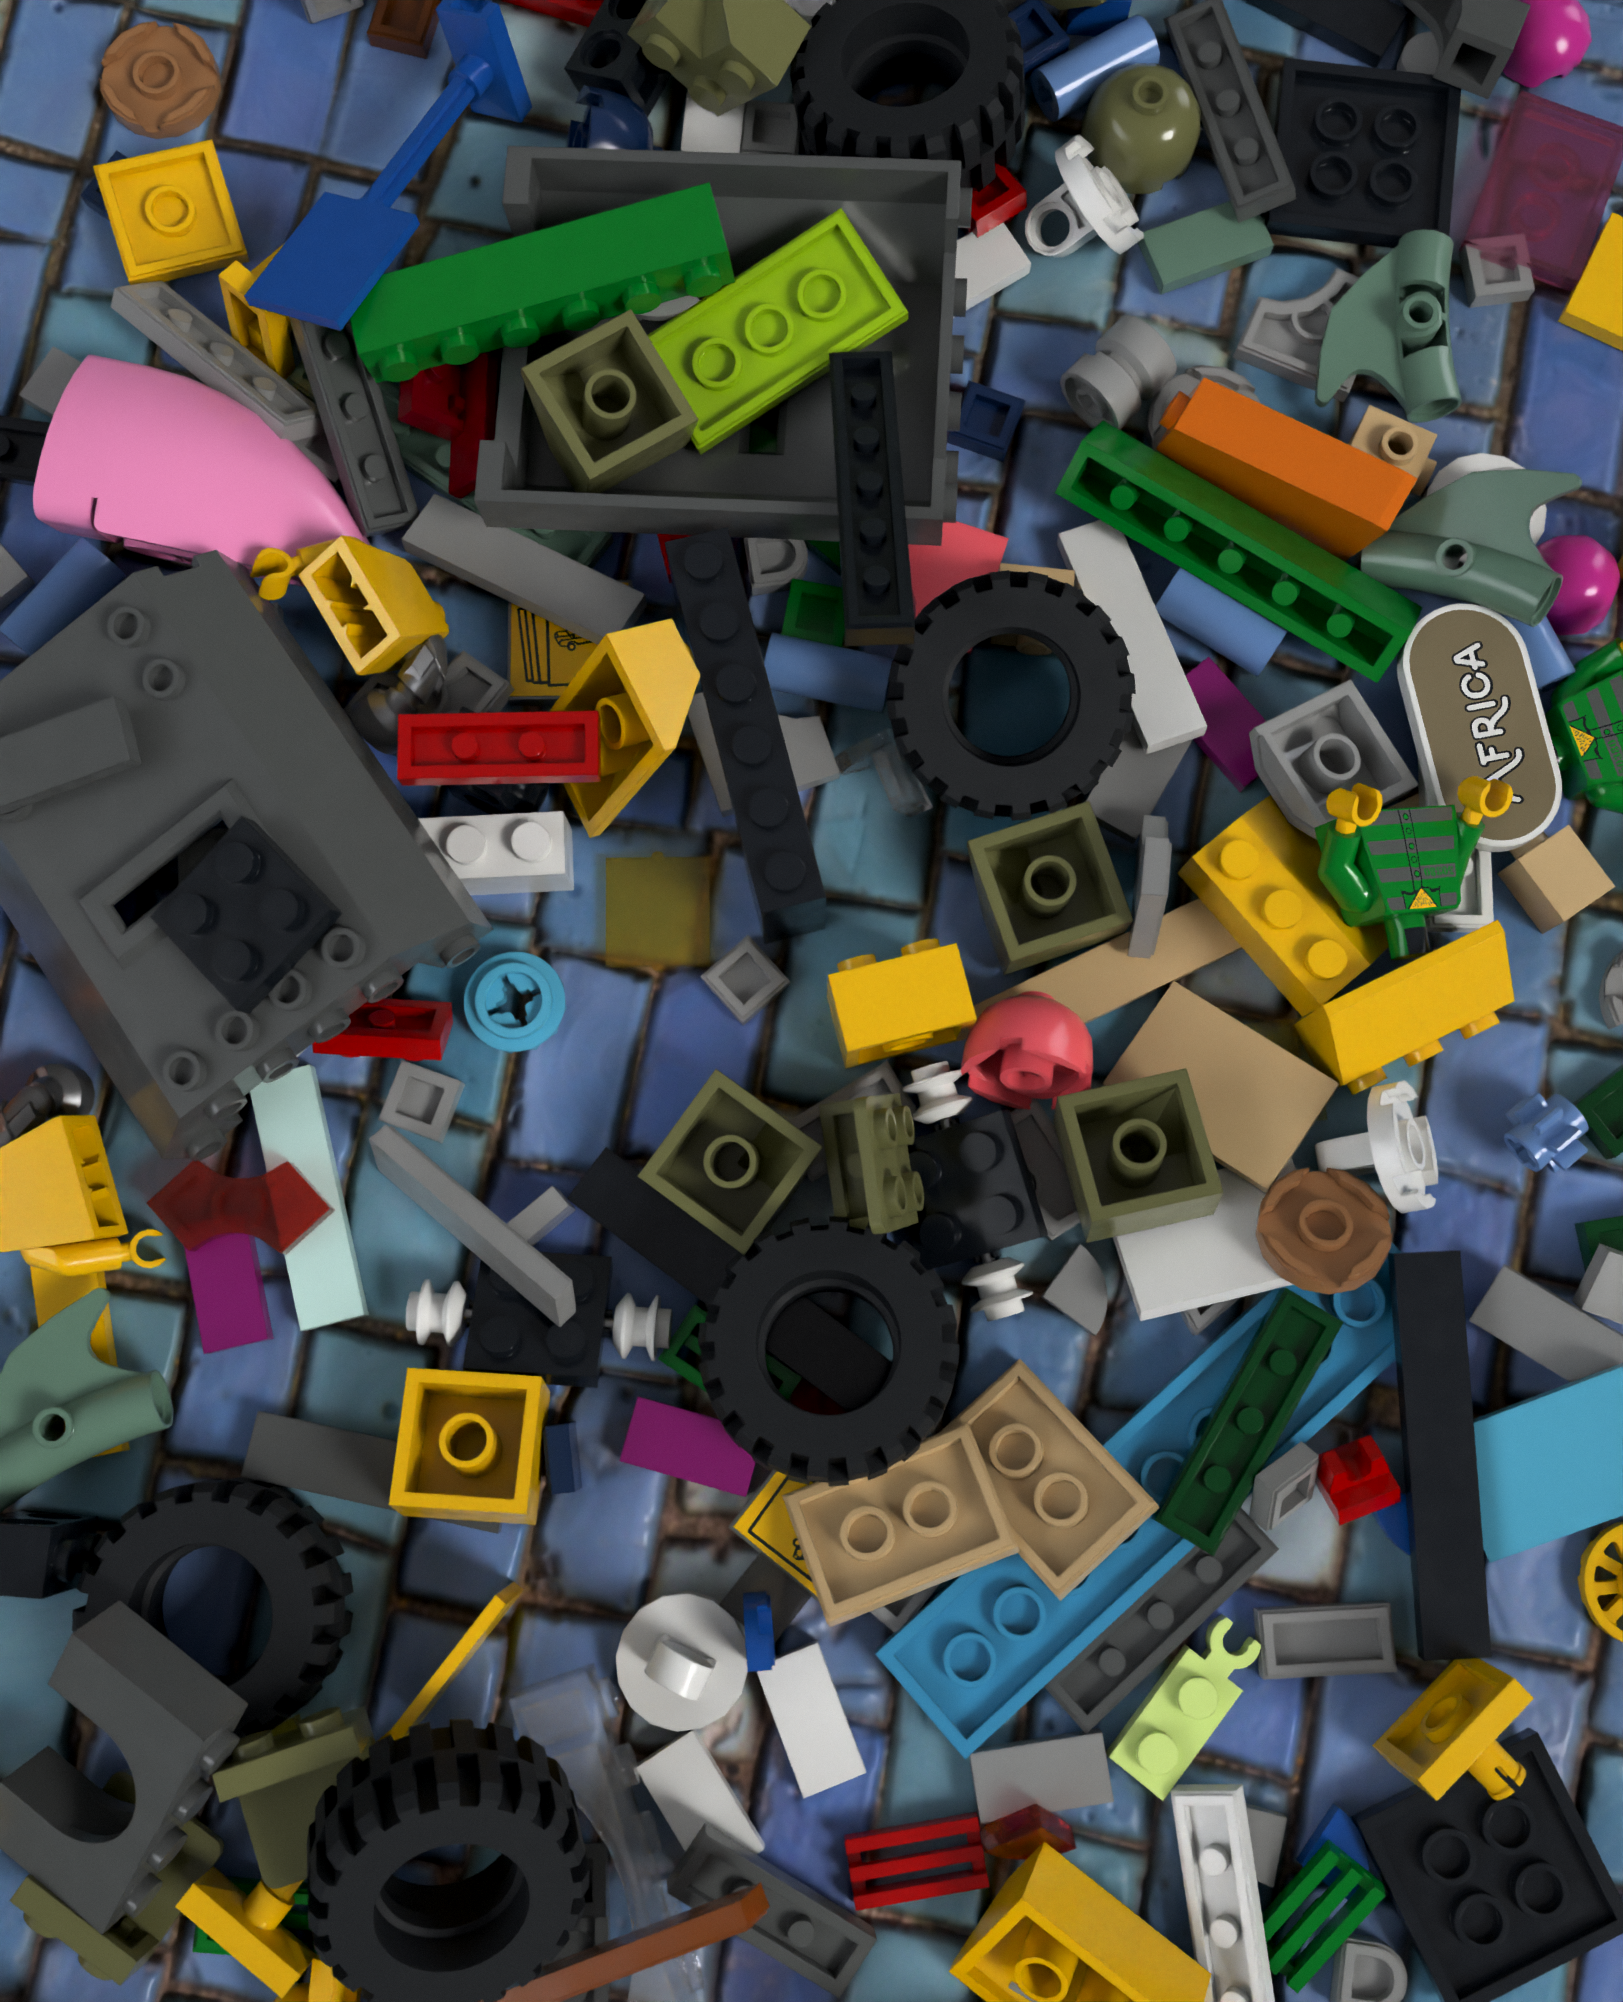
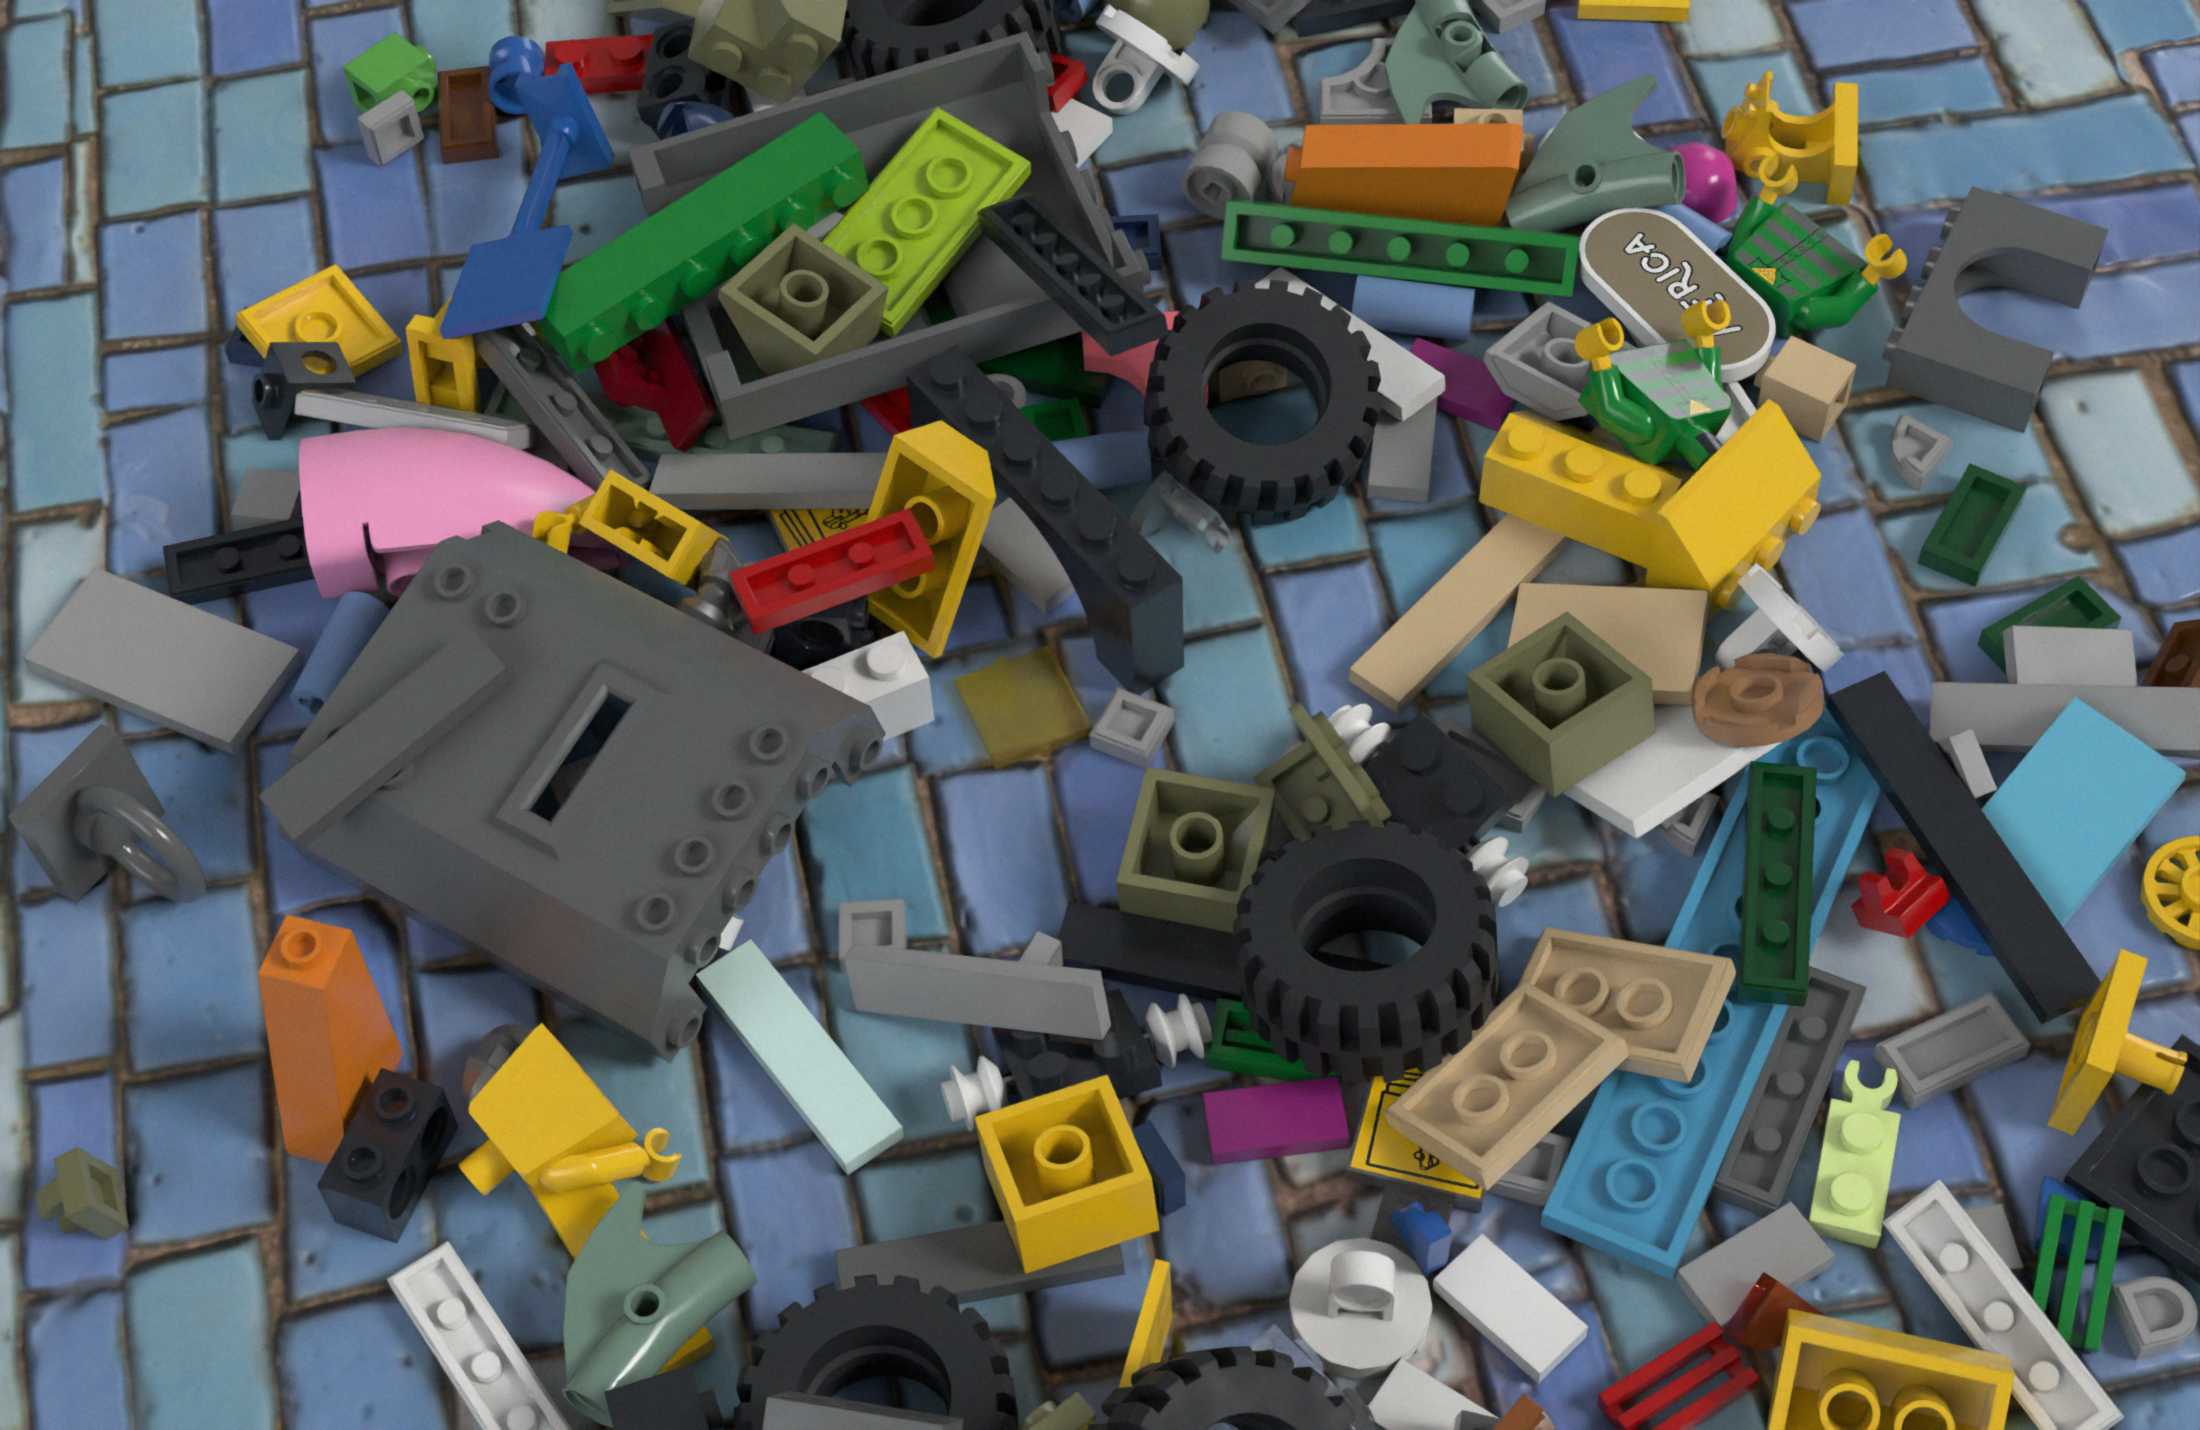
camera: 20 degrees left, 25 degrees down
medium nougat tile [99,21,221,139] -> none
clear red tile [147,1160,335,1255] -> none
black plate [150,816,343,1014] -> none
magenta tile [180,1212,274,1354] -> none
red plate [312,998,453,1061] -> none
medium azure gear [464,952,567,1054] -> none
yellow brick [827,938,977,1069] -> none
coral cylinder [961,991,1093,1110] -> none
olive slope [967,801,1134,975] -> none
light grey tile [1041,1244,1108,1336] -> none
light grey tile [1128,815,1172,959] -> none
sand green tile [1138,201,1274,295] -> none
light grey tile [1249,1441,1319,1531] -> none
medium blue gear [1504,1092,1589,1173] -> none
none -> black bracket [252,342,356,440]
none -> light grey tile [1935,728,1997,799]

